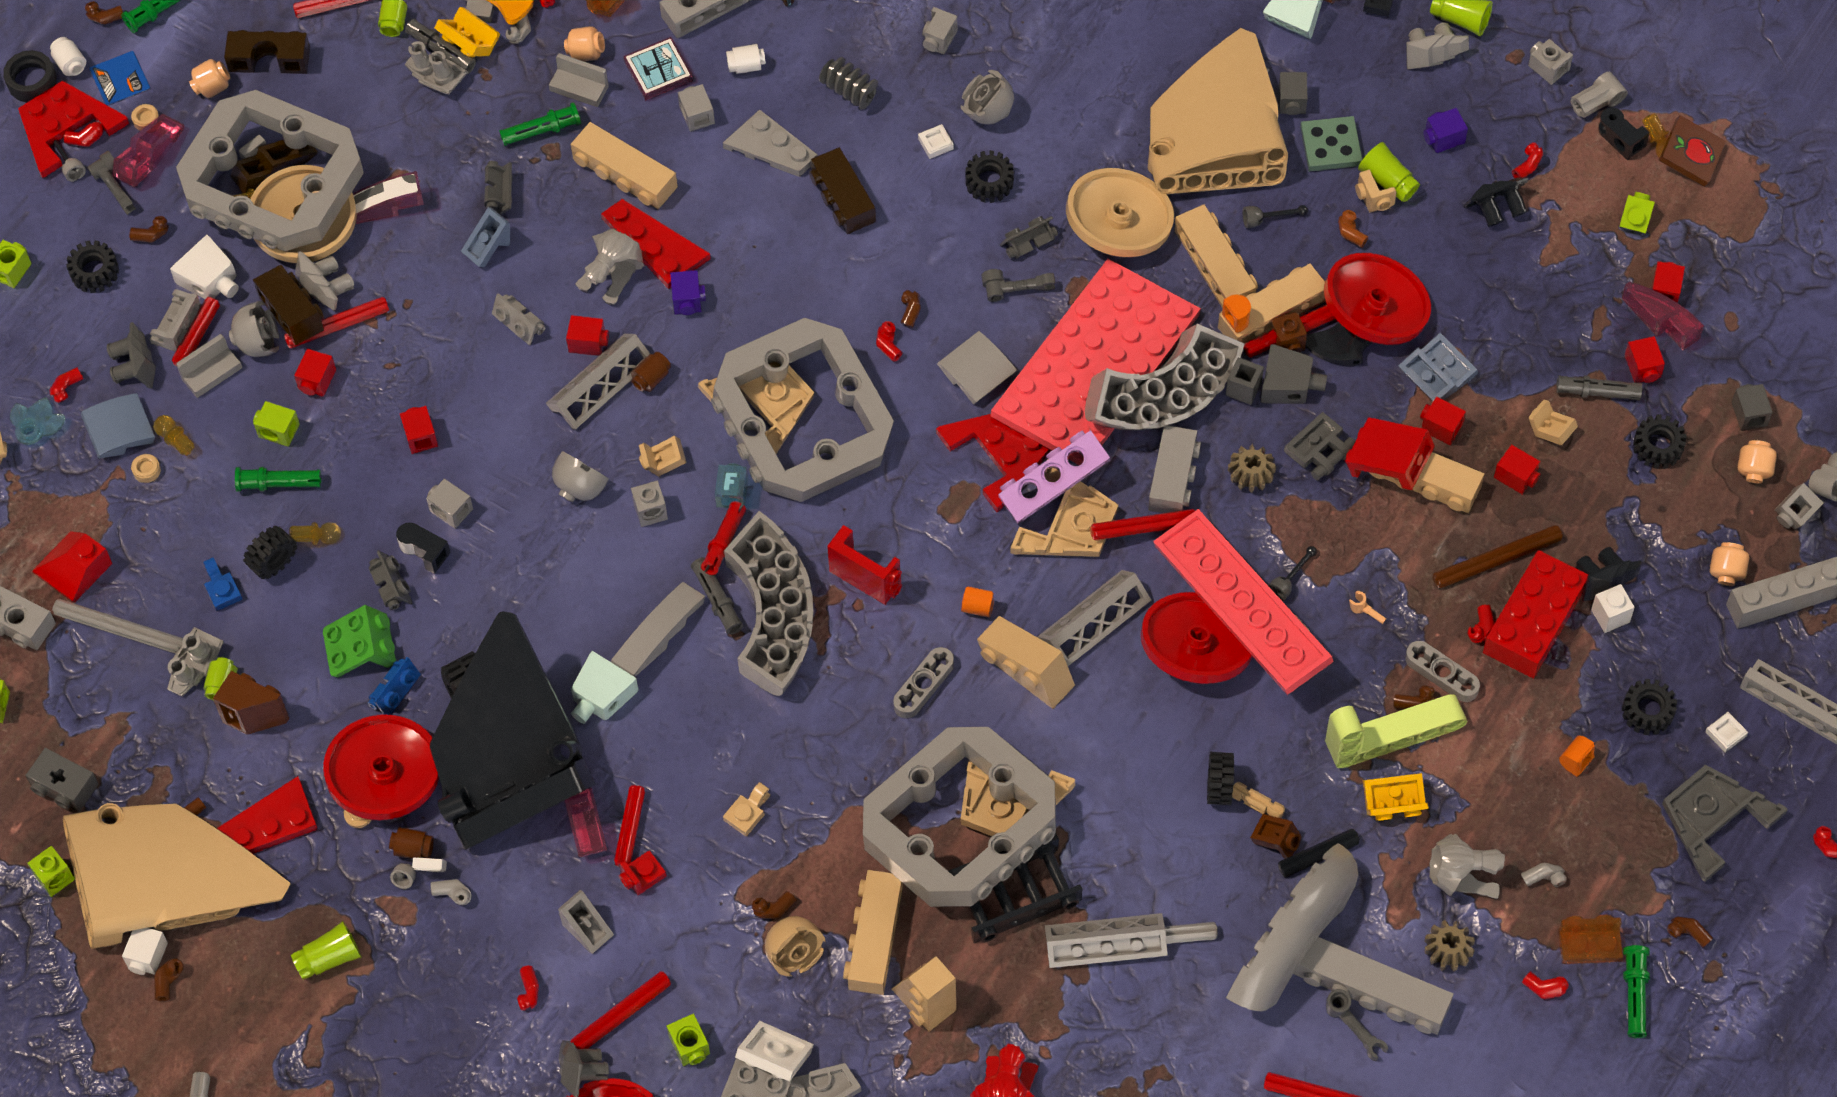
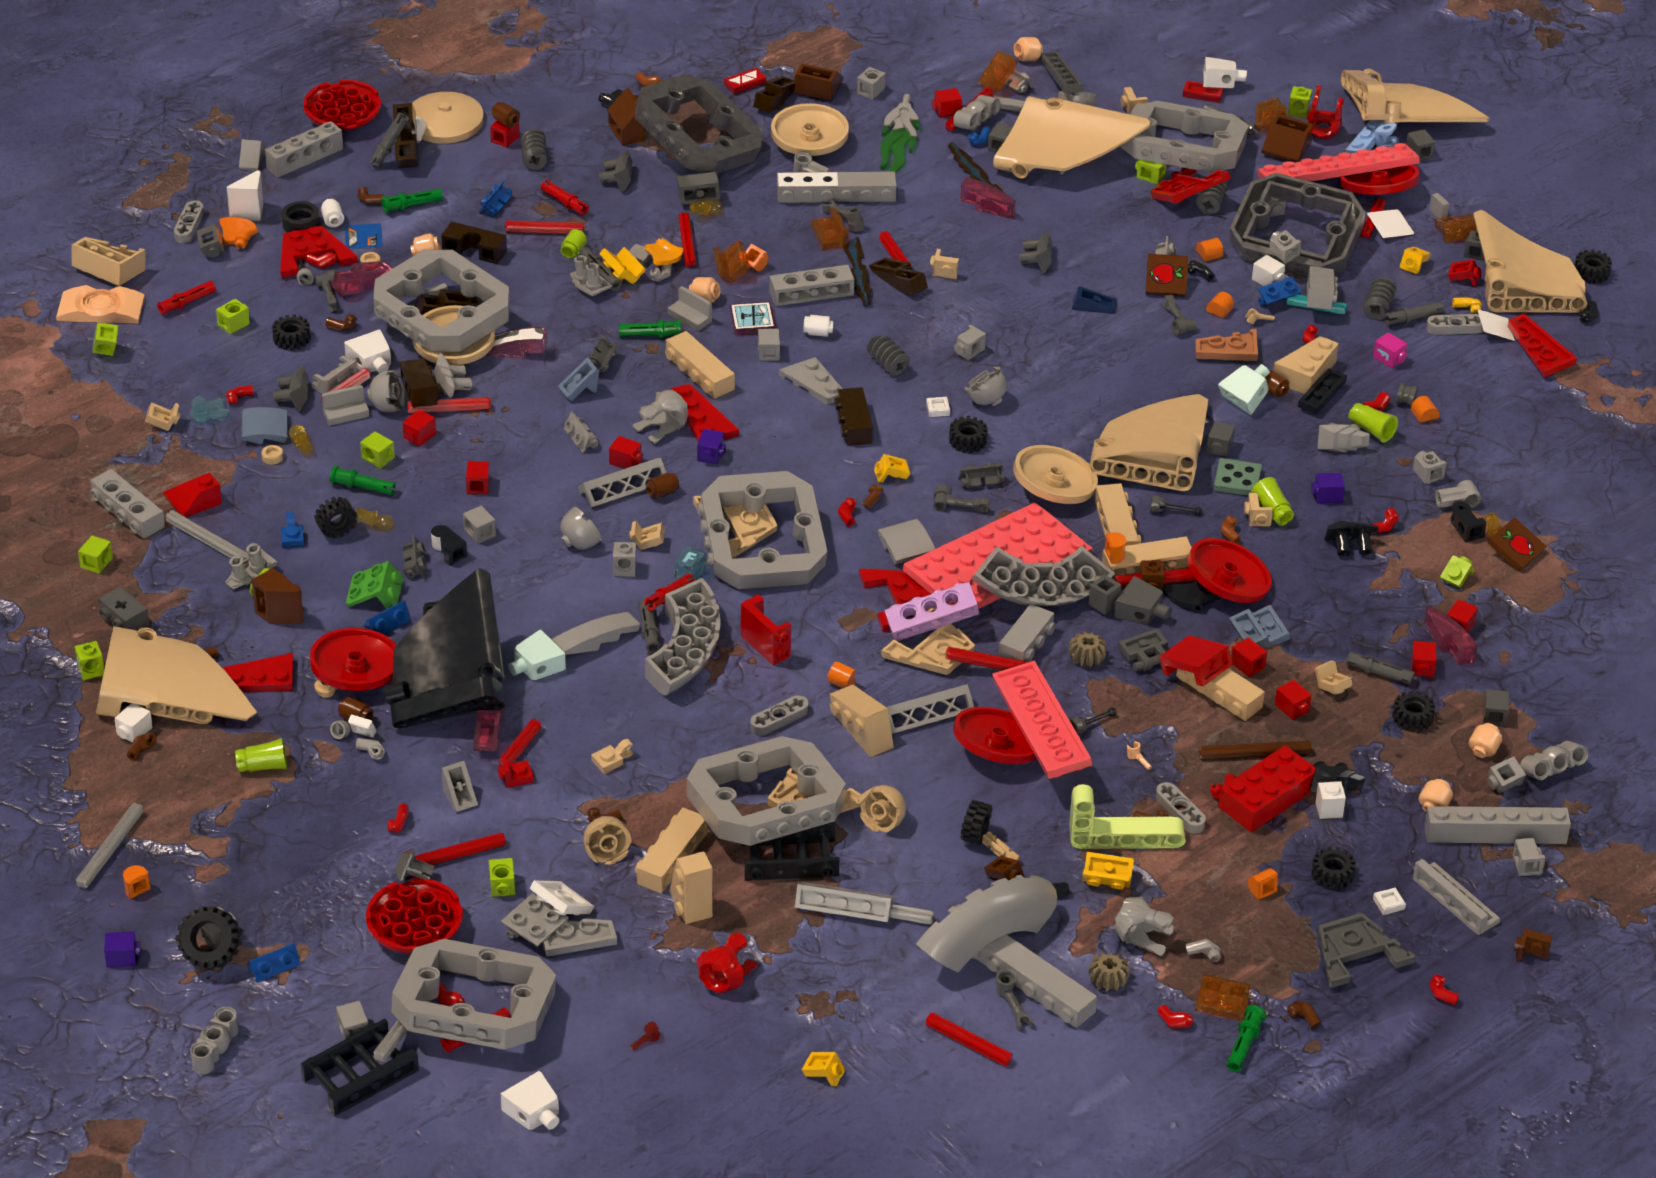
camera: 15 degrees right, 20 degrees down
none -> tan cylinder [859,785,906,833]
none -> yellow bracket [874,454,910,483]

